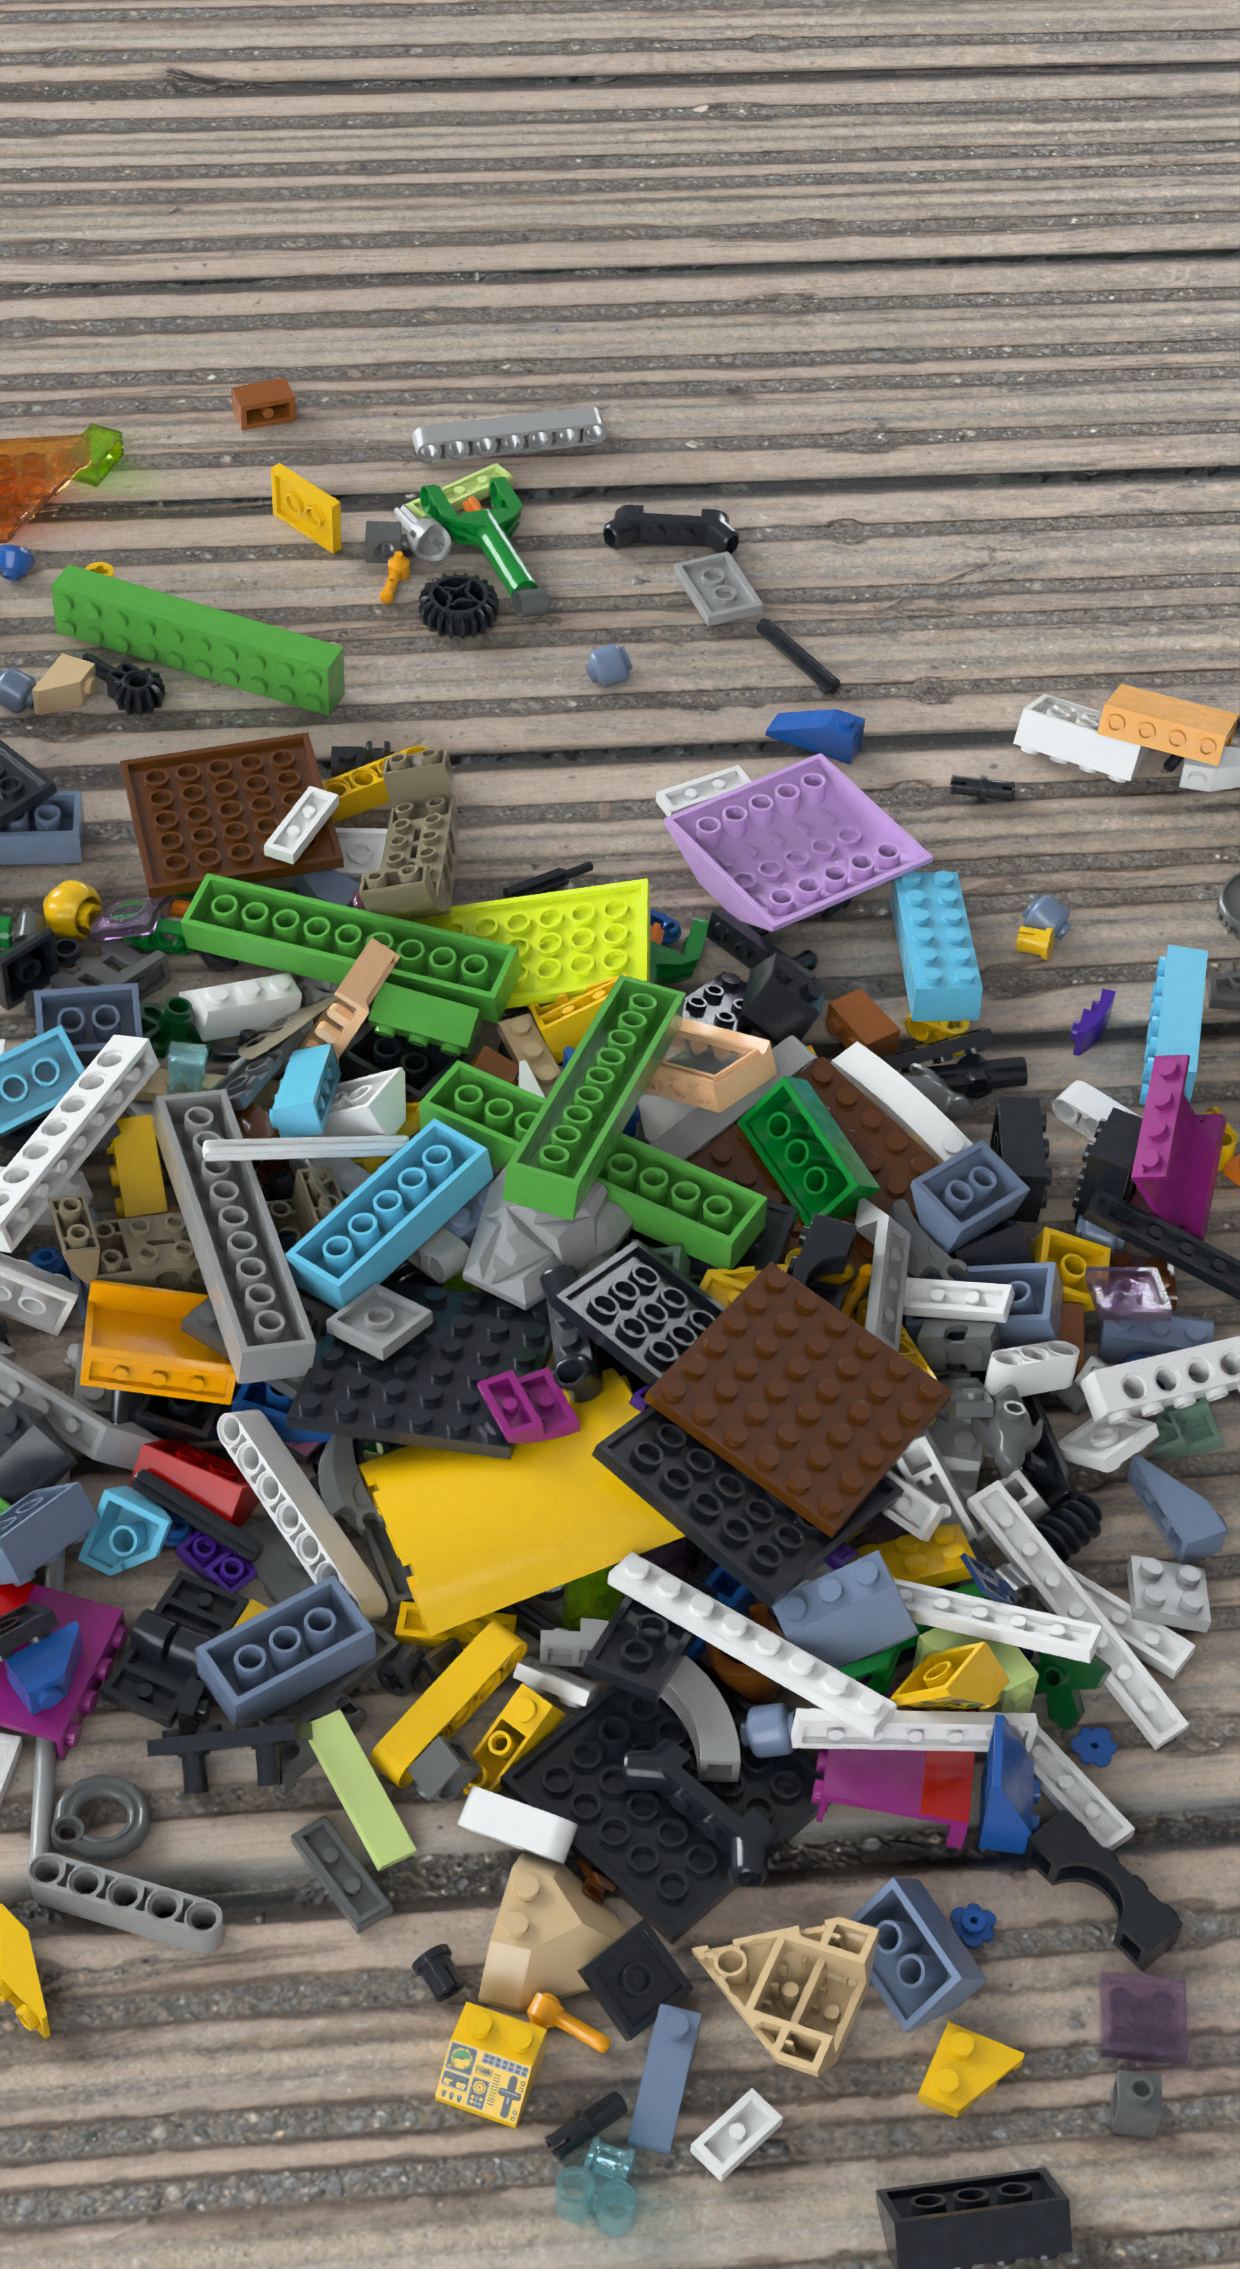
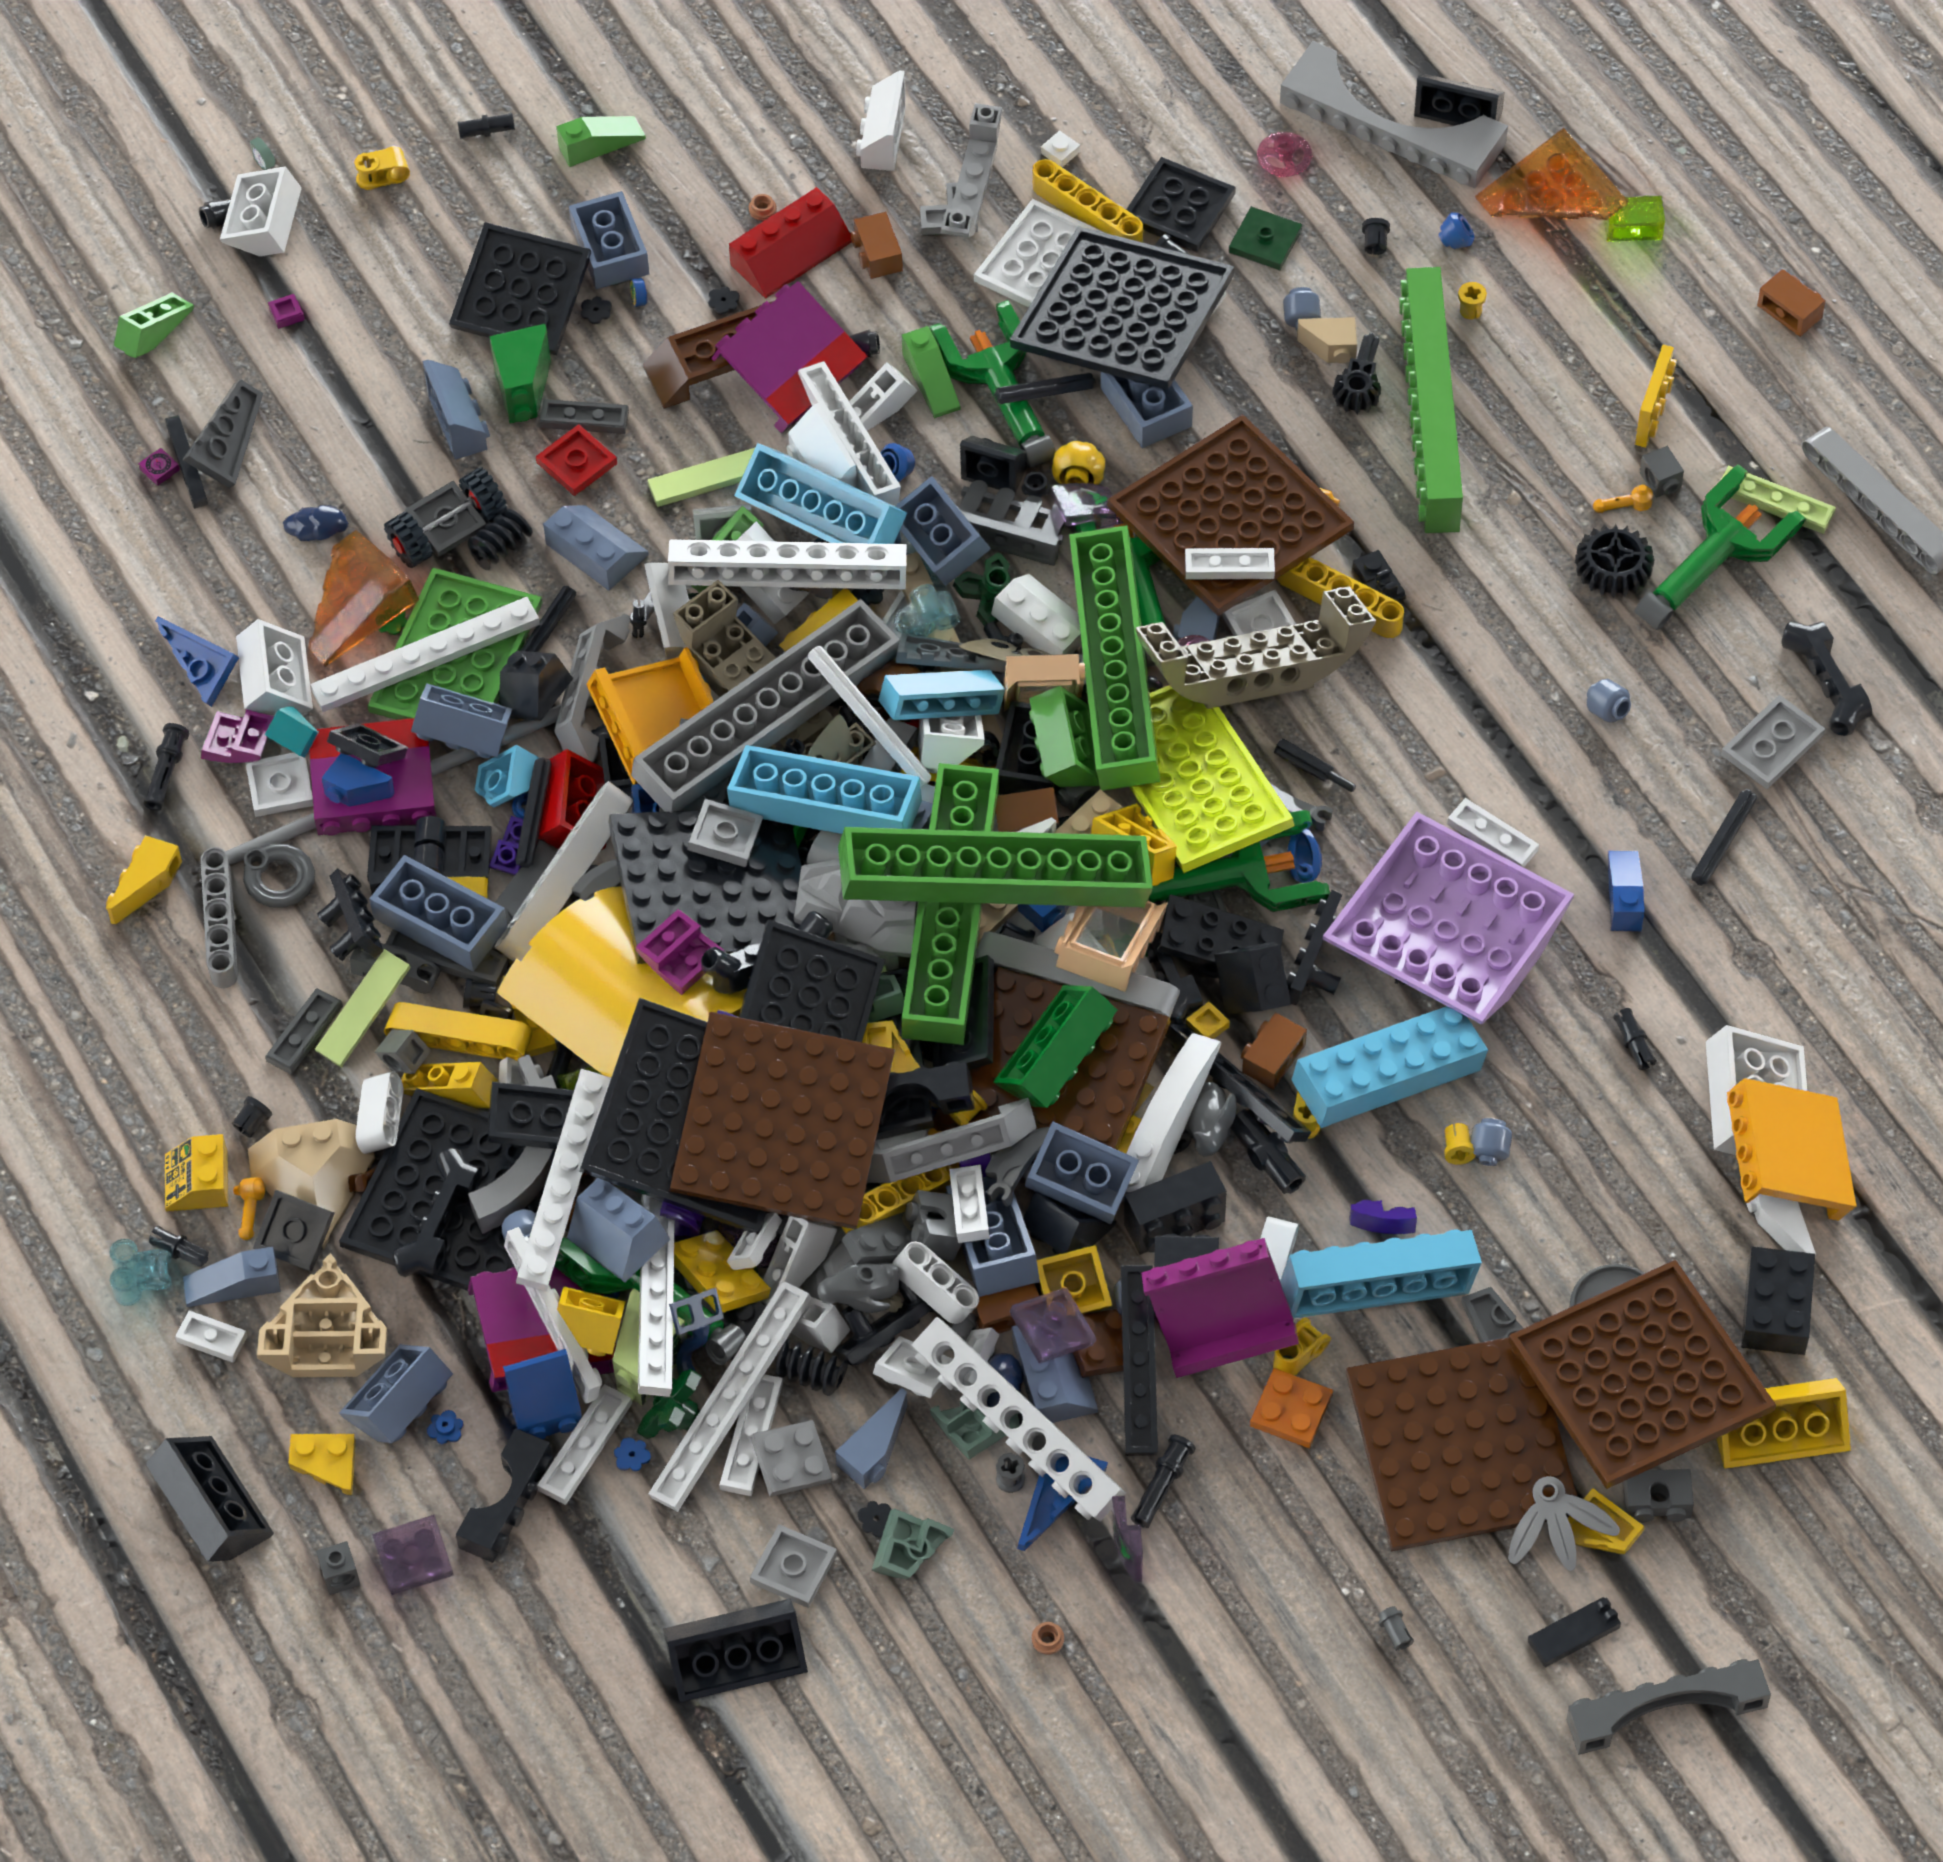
camera: 70 degrees right, 10 degrees up
light grey piece [394,504,452,561] -> none

